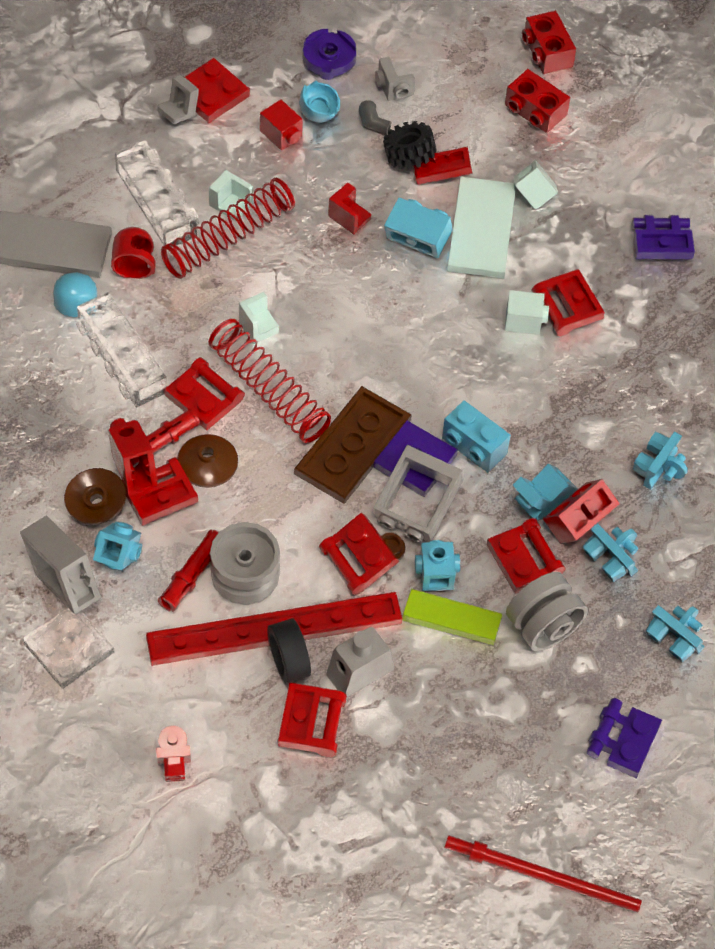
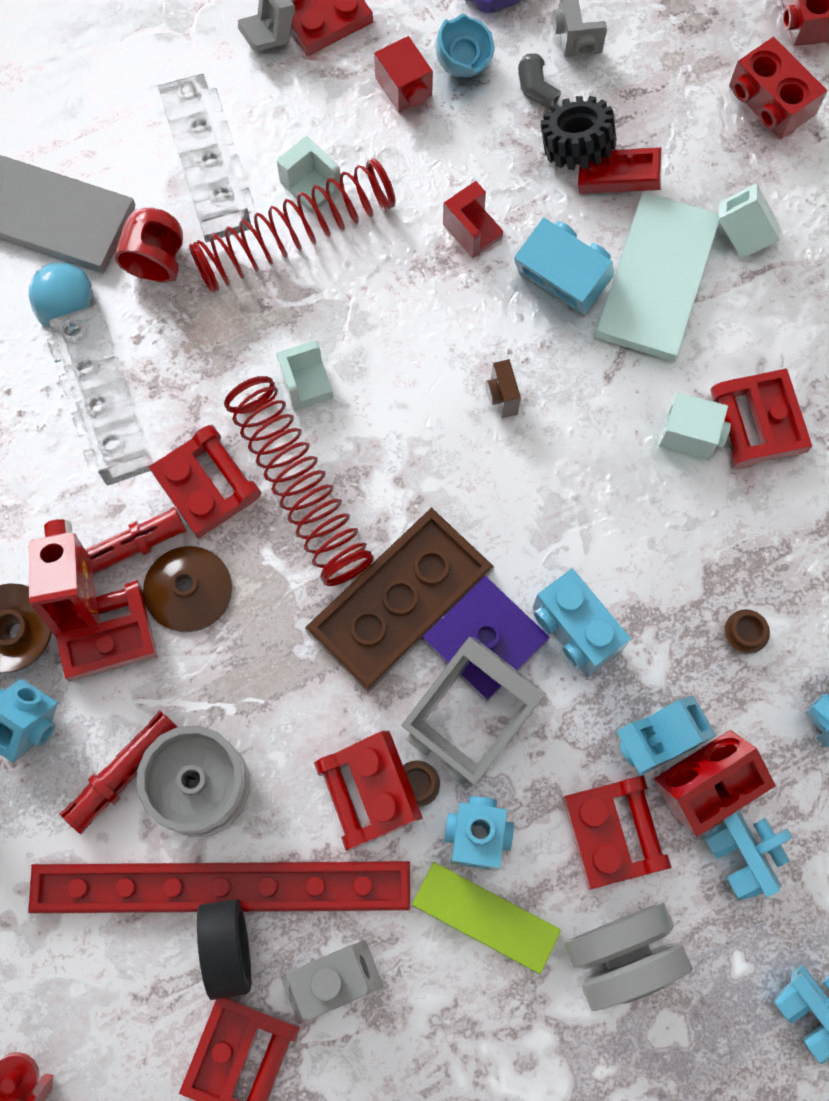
camera: 15 degrees right, 15 degrees up
none -> reddish brown plate [486,359,521,418]
none -> reddish brown plate [723,609,770,655]

